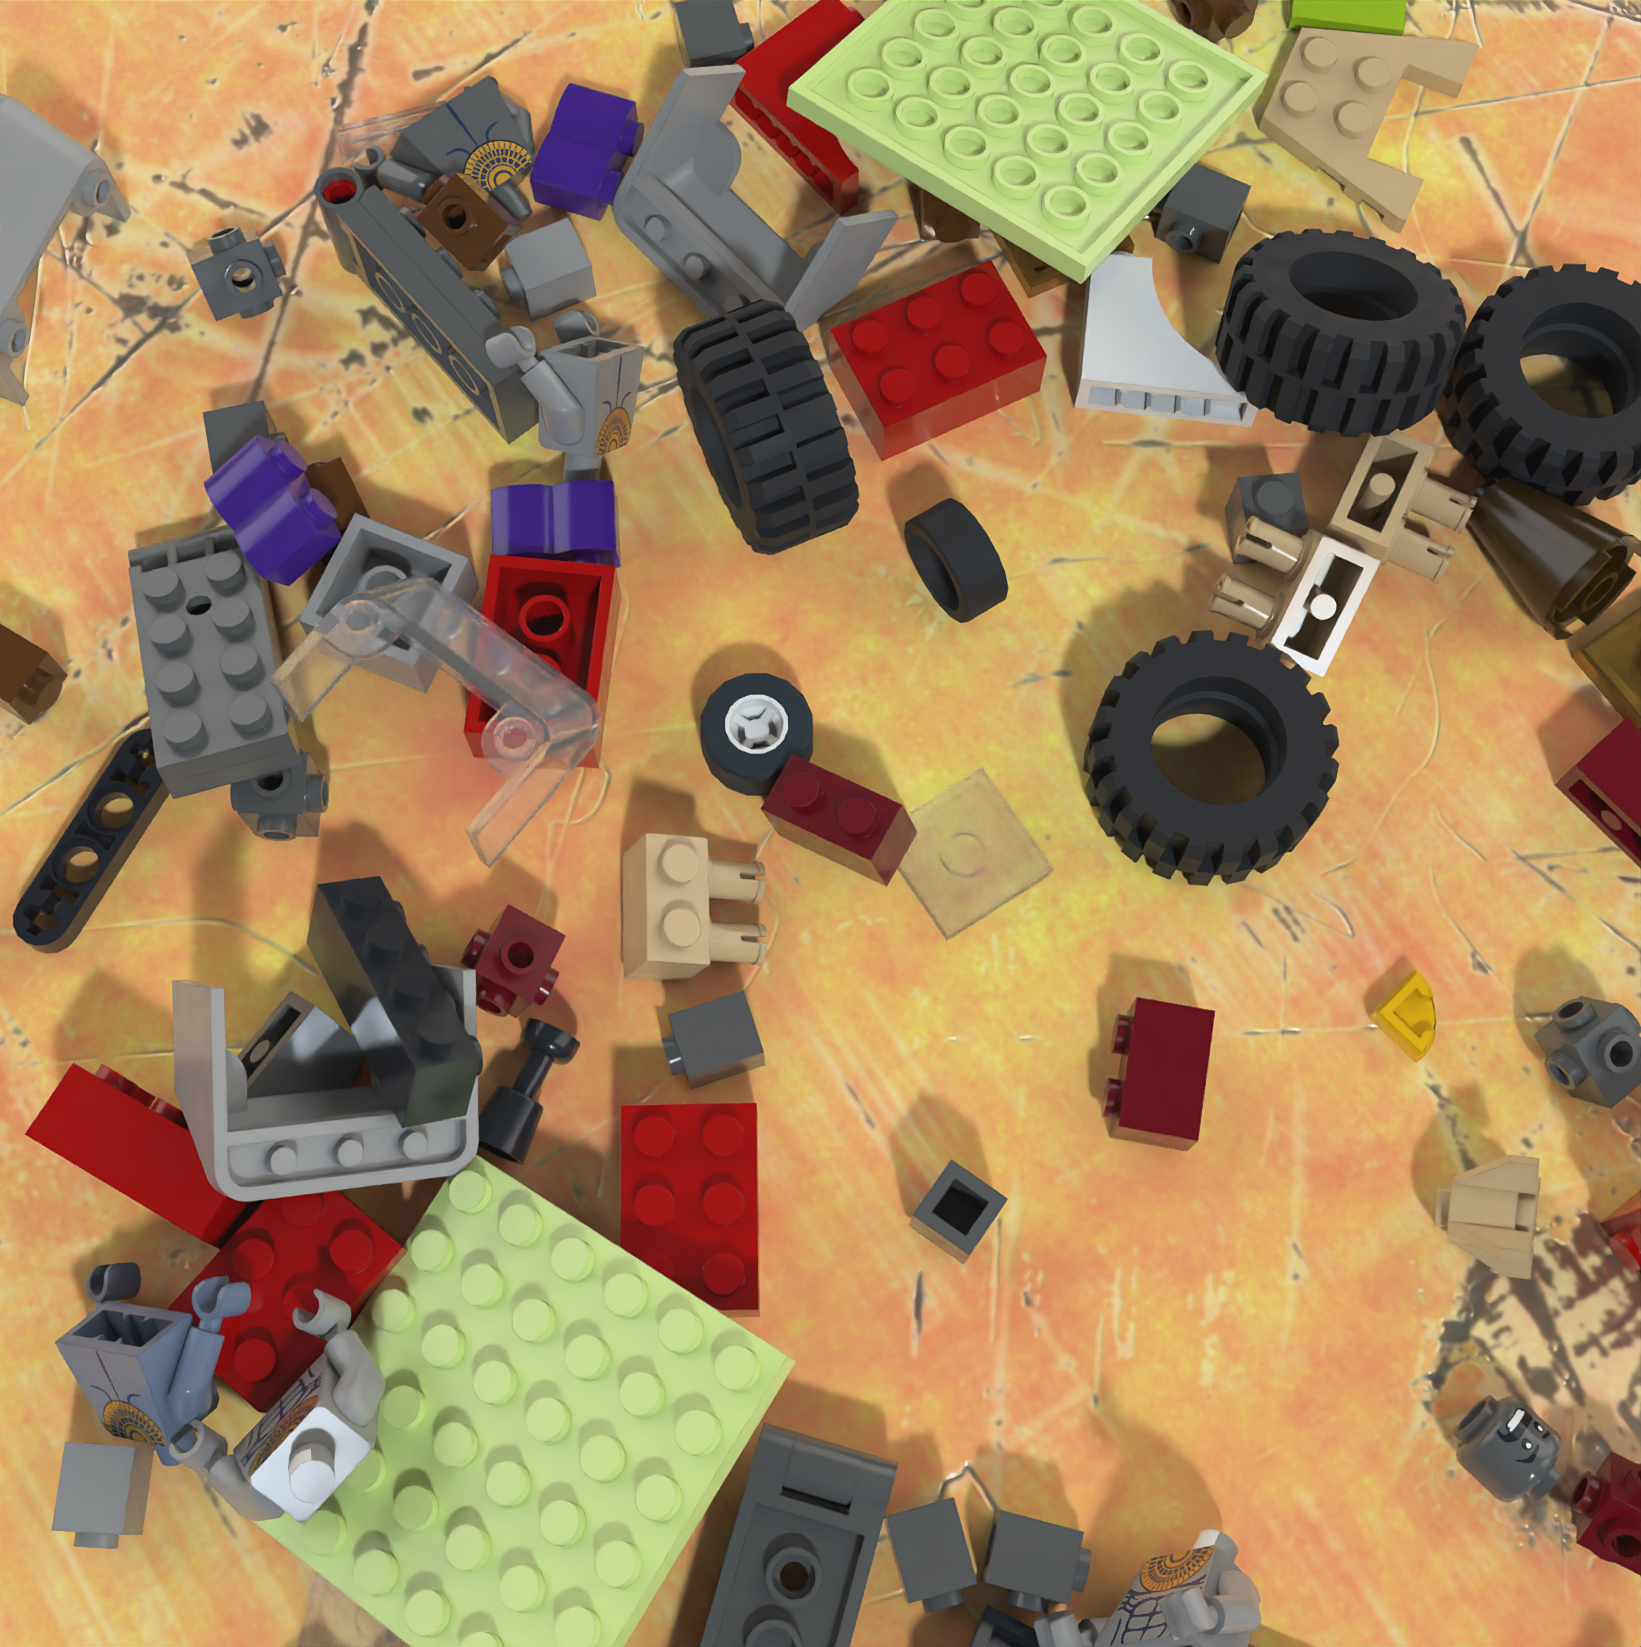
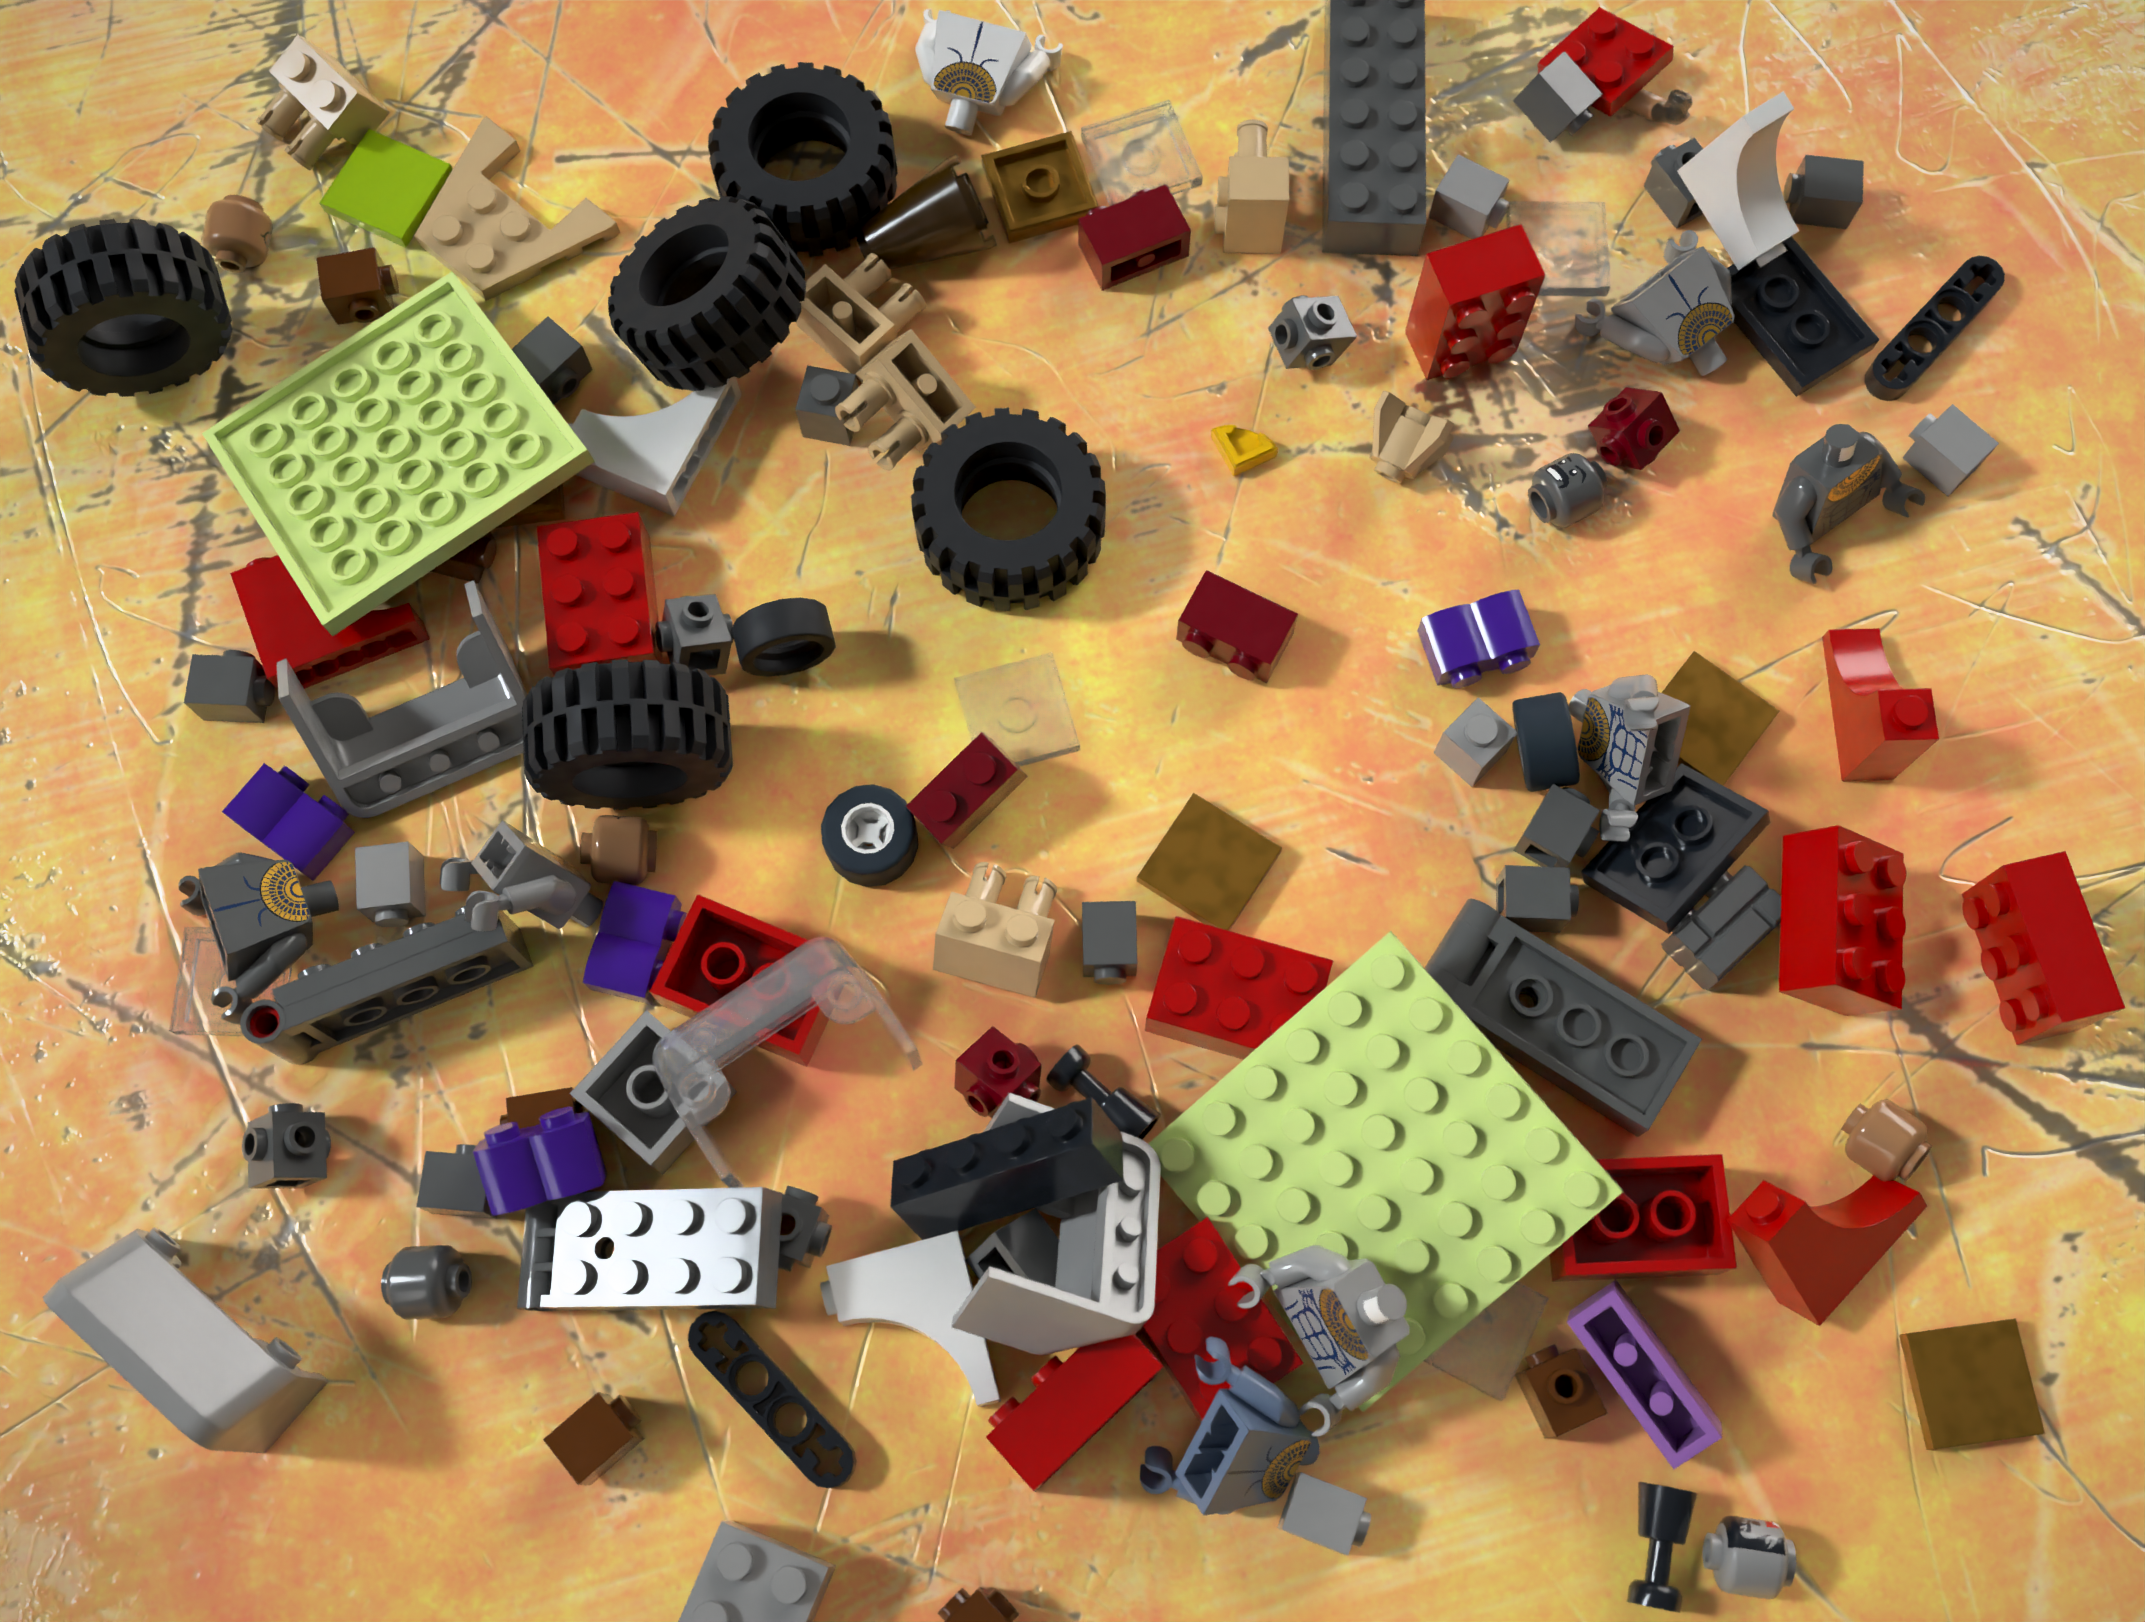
camera: 70 degrees left, 0 degrees up
reddish brown brick [415,172,523,272] -> none
dark grey brick [909,1159,1008,1265] -> none
none -> dark grey head [381,1245,472,1320]
none -> medium nougat head [580,815,657,885]
none -> dark grey brick [655,594,734,676]
none -> white arch [820,1231,1001,1408]
none -> pearl gold tile [1137,793,1282,931]
none -> dark purple brick [1417,589,1540,688]
none -> light grey brick [1434,697,1518,787]
none -> black wheel [1512,692,1580,792]

